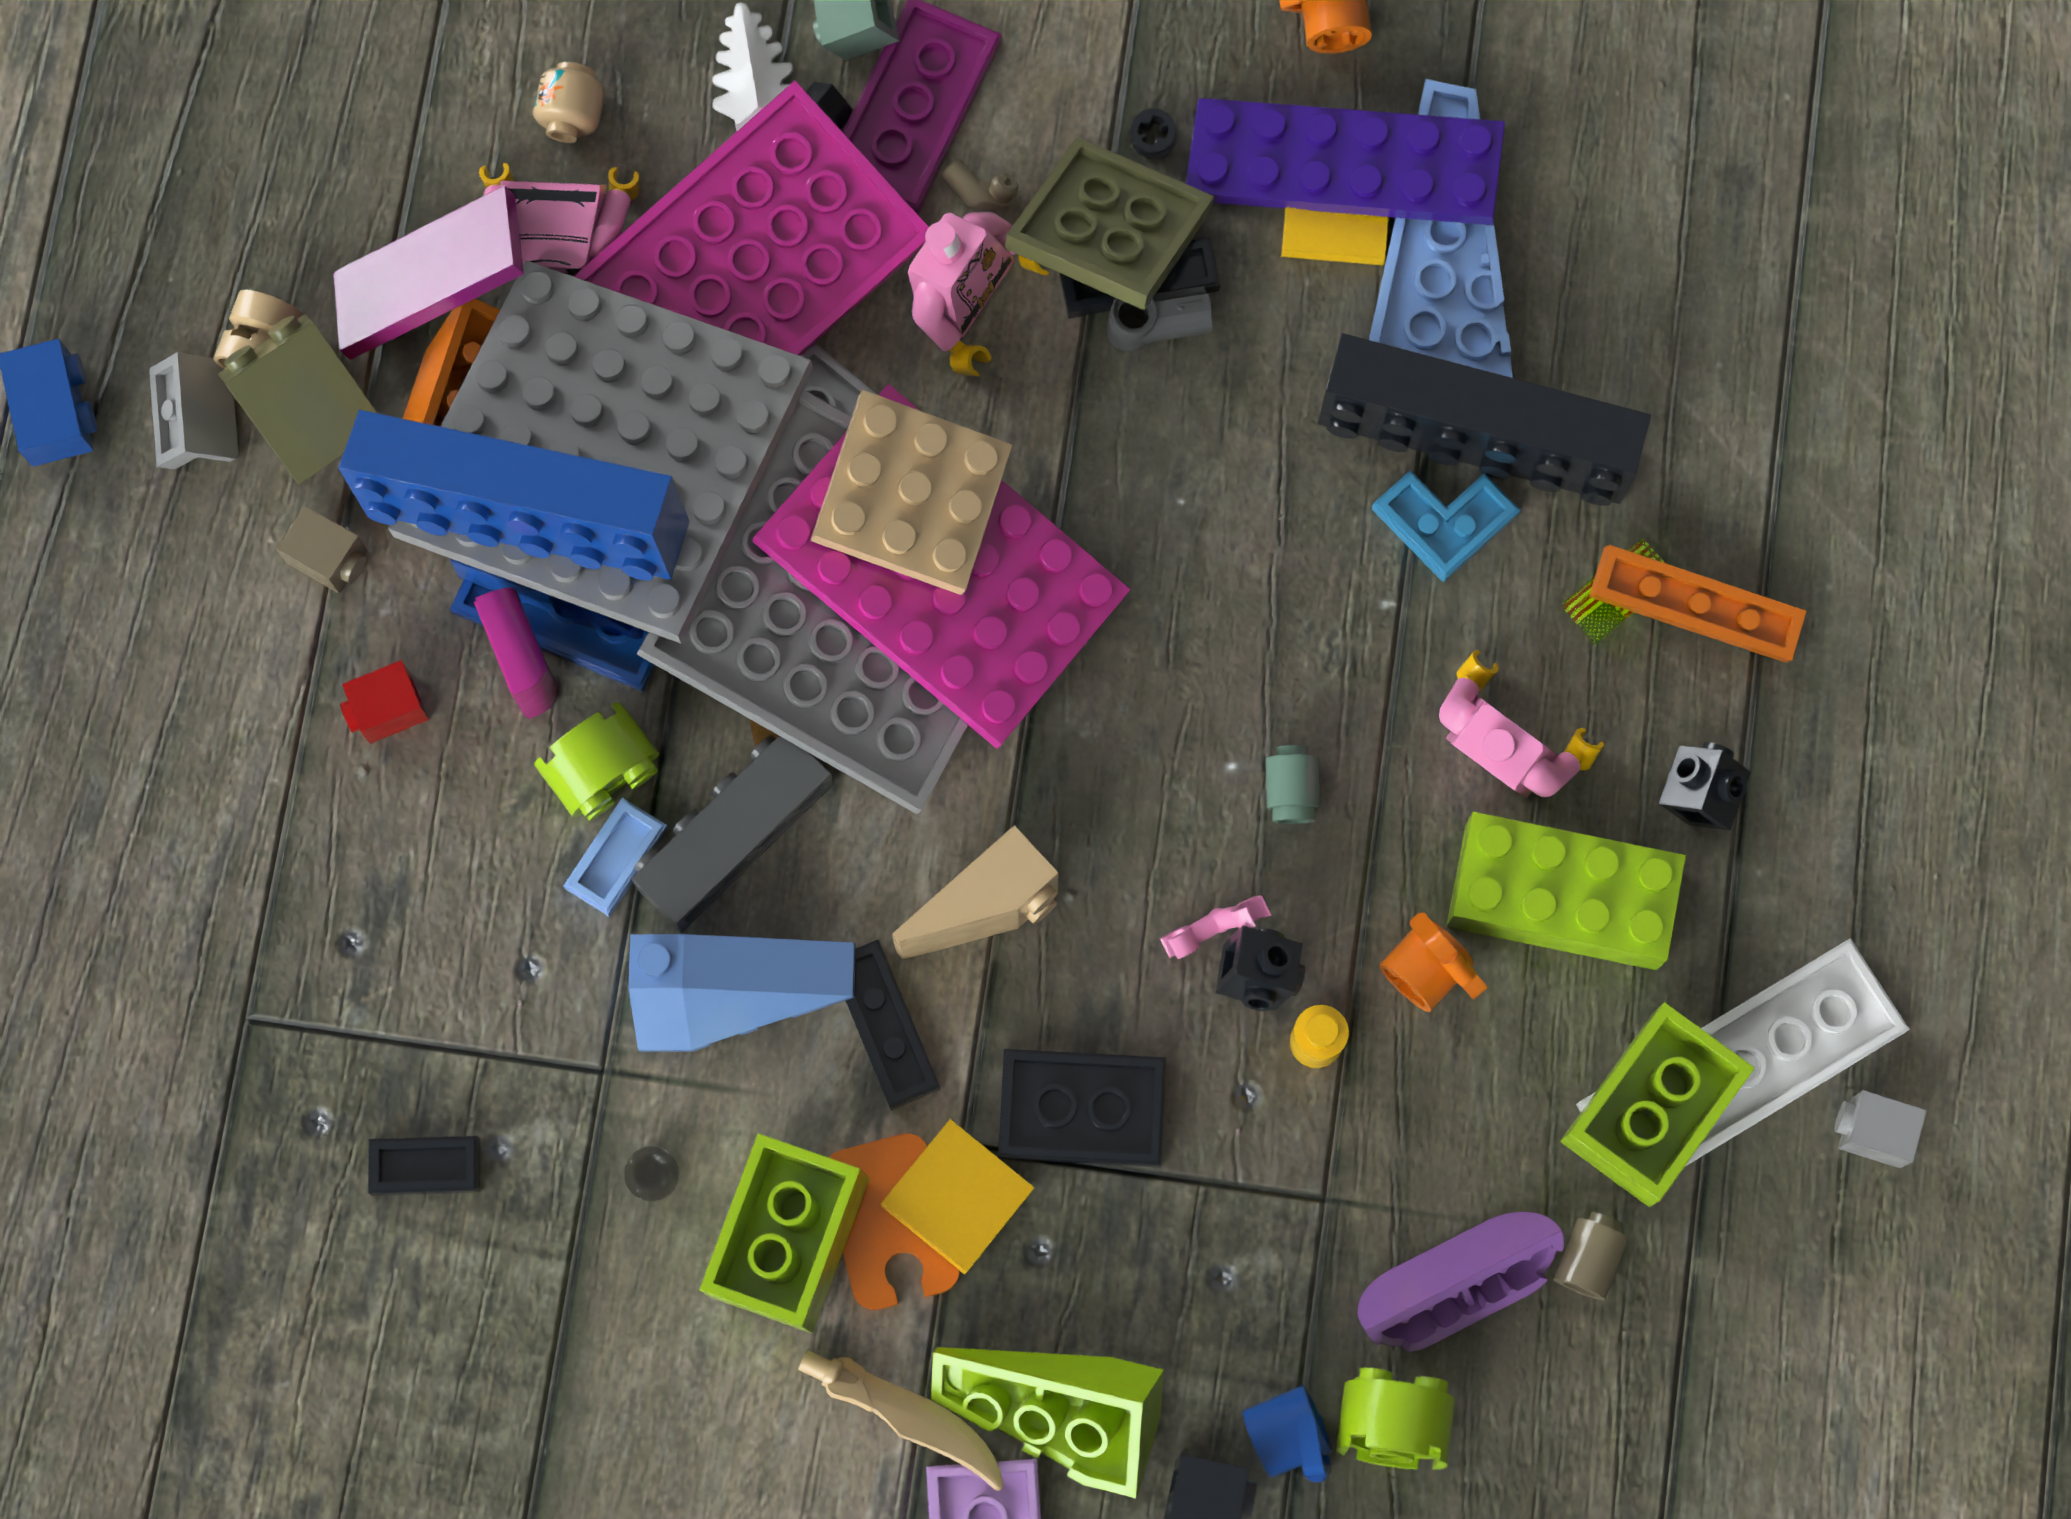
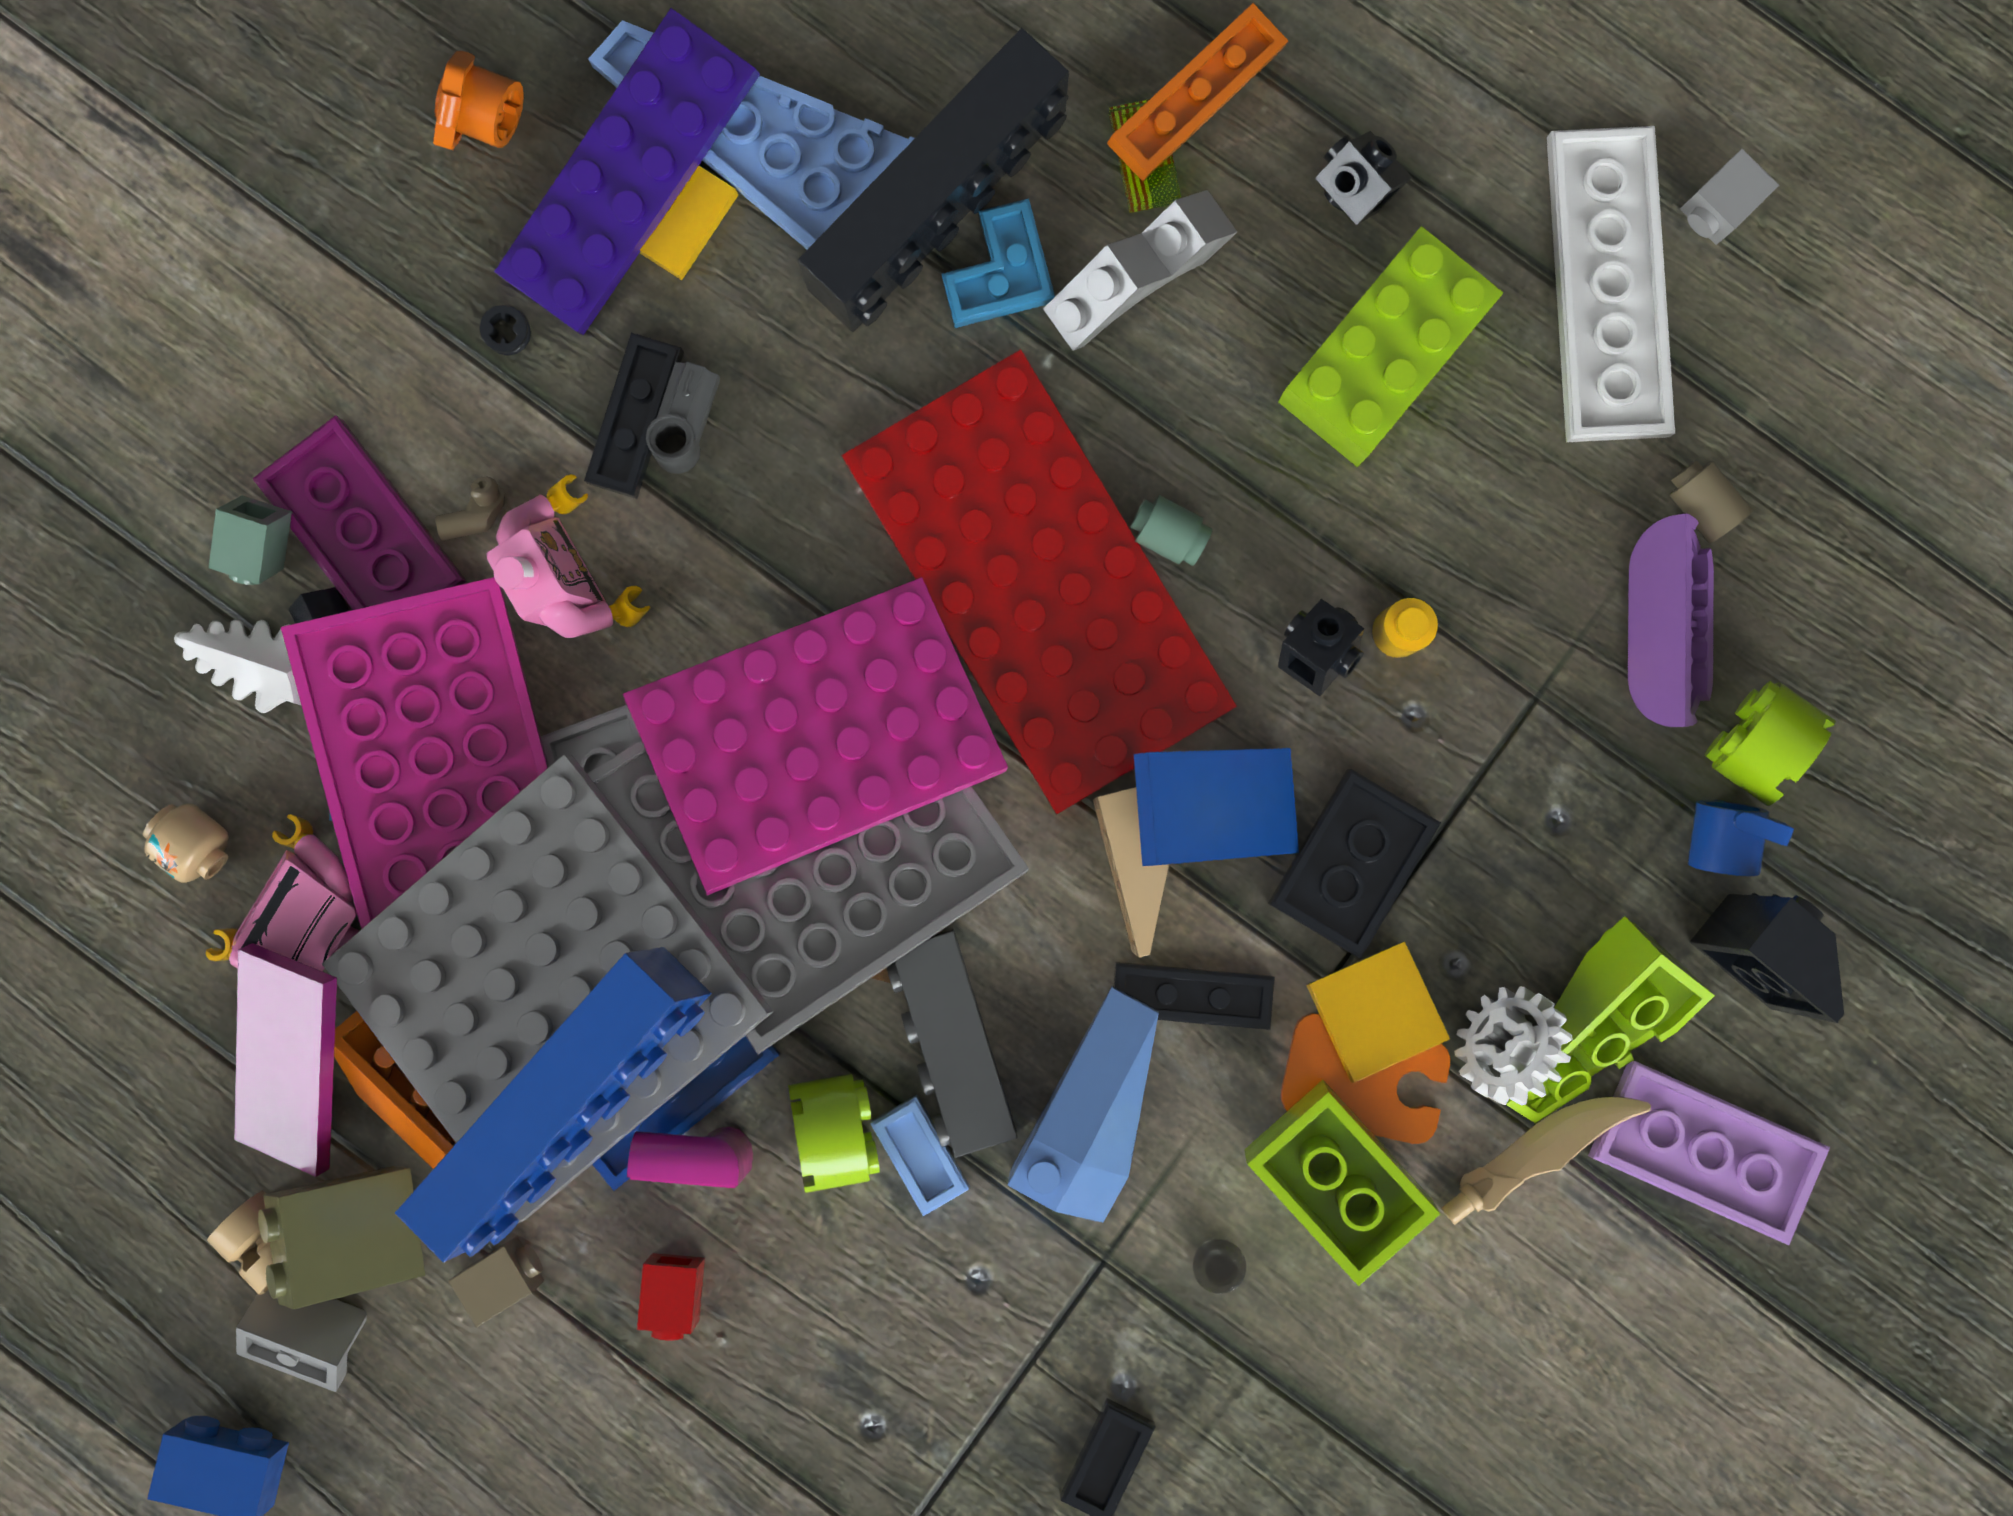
camera: 65 degrees left, 10 degrees up
tan plate [810,390,1012,595] -> none
olive plate [1005,137,1214,310] -> none
bright pink arm [1160,895,1271,959] -> none
orange piece [1379,912,1488,1013] -> none
bright pink torso [1439,650,1604,798] -> none
lime brick [1560,1002,1755,1207] -> none
none -> red plate [841,349,1237,815]
none -> light grey arch [1043,190,1237,351]
none -> blue tile [1134,748,1299,866]
none -> white gear [1454,986,1573,1105]

